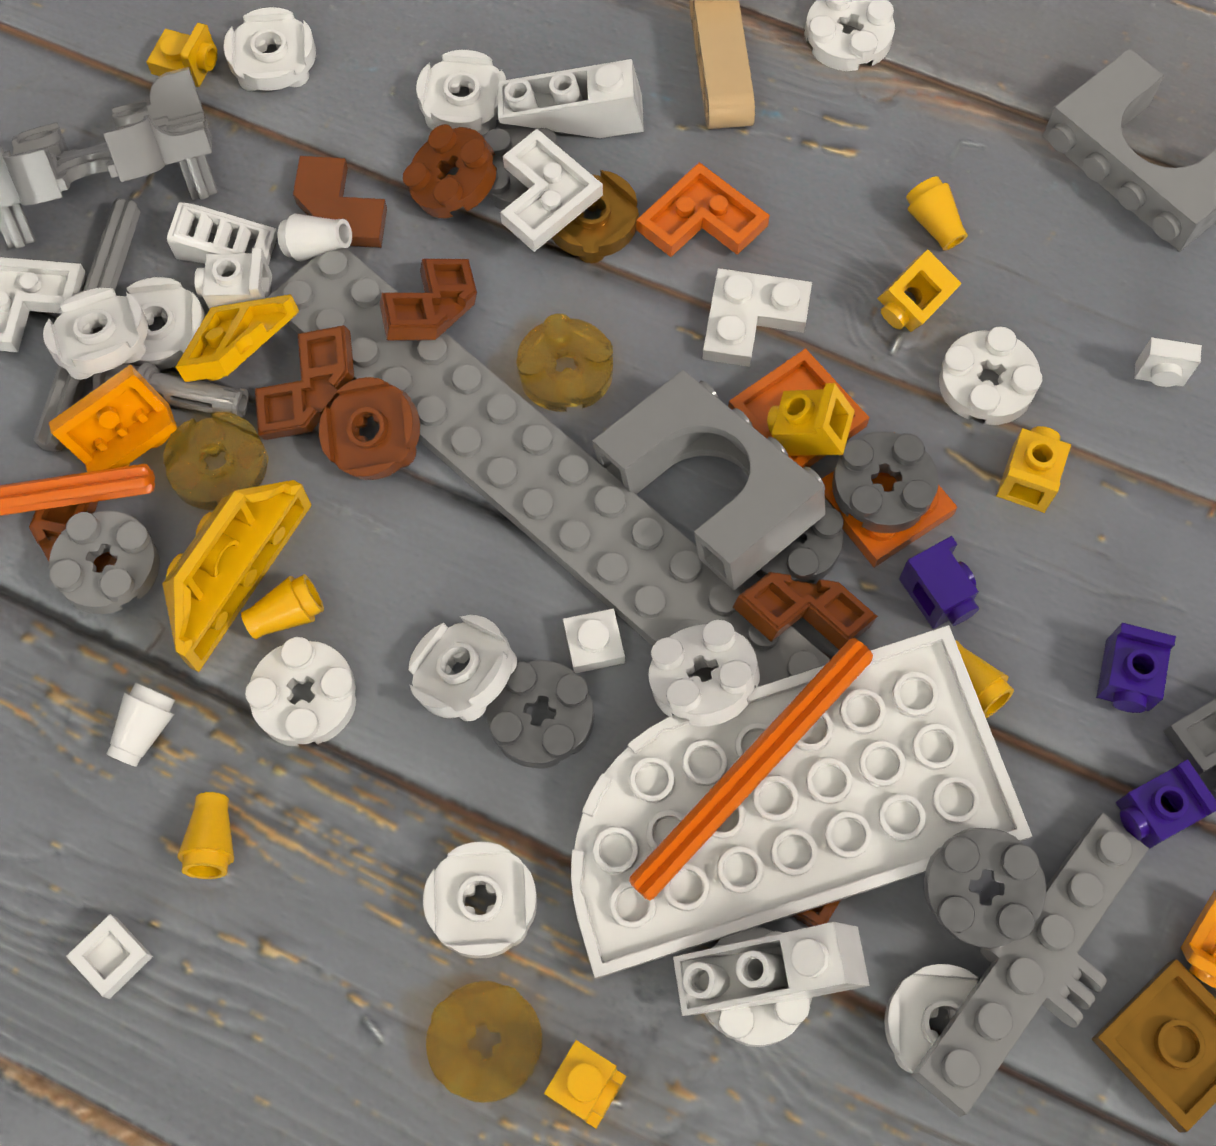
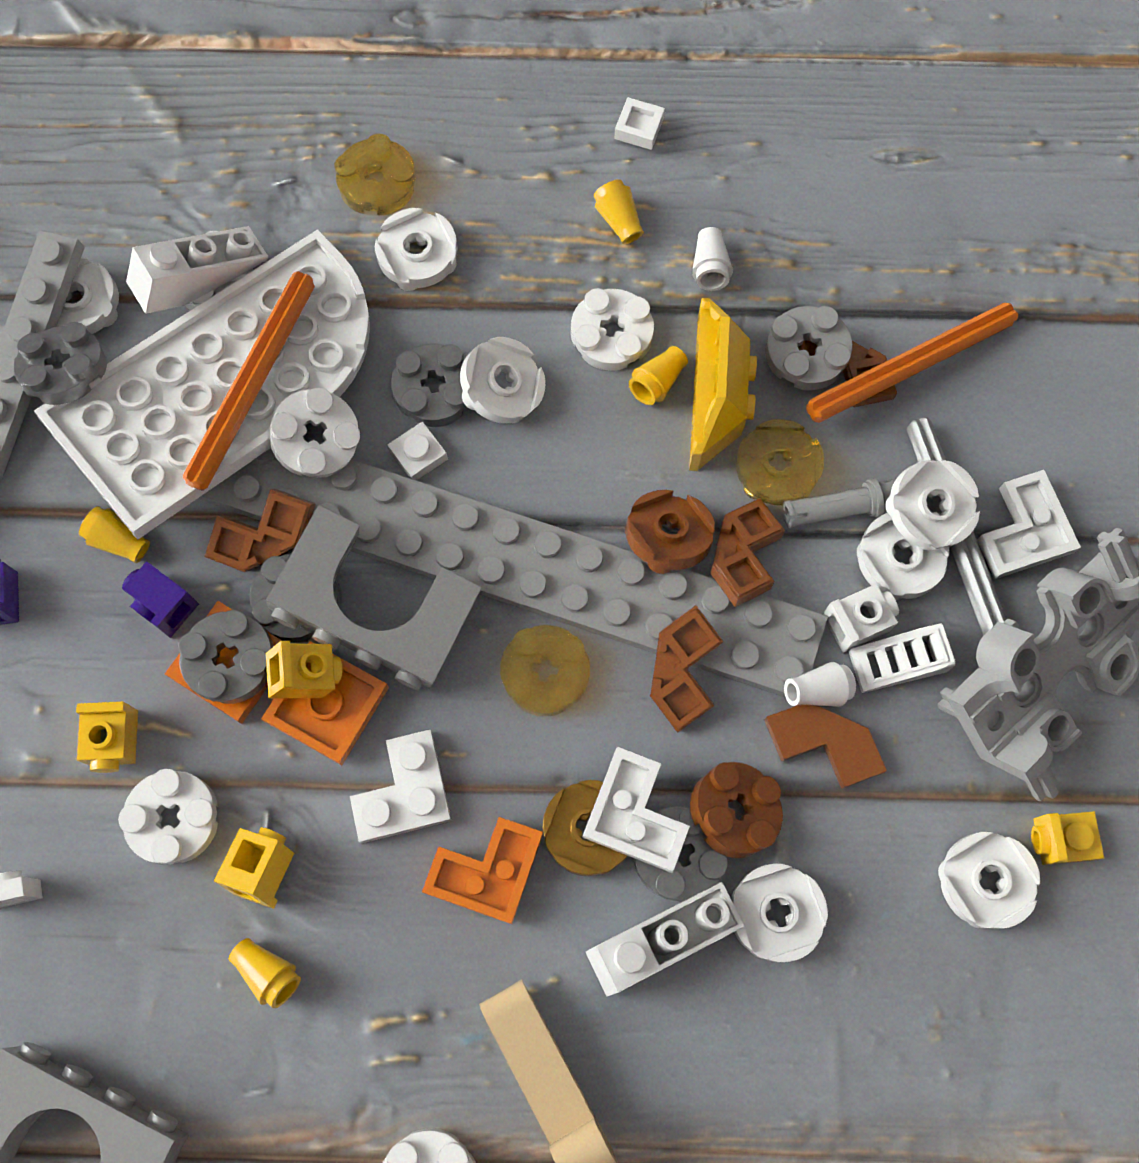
camera: 155 degrees right, 5 degrees up
light orange bracket [48,364,177,472] -> none
yellow wing [176,294,299,382] -> none
yellow brick [544,1040,627,1129] -> none

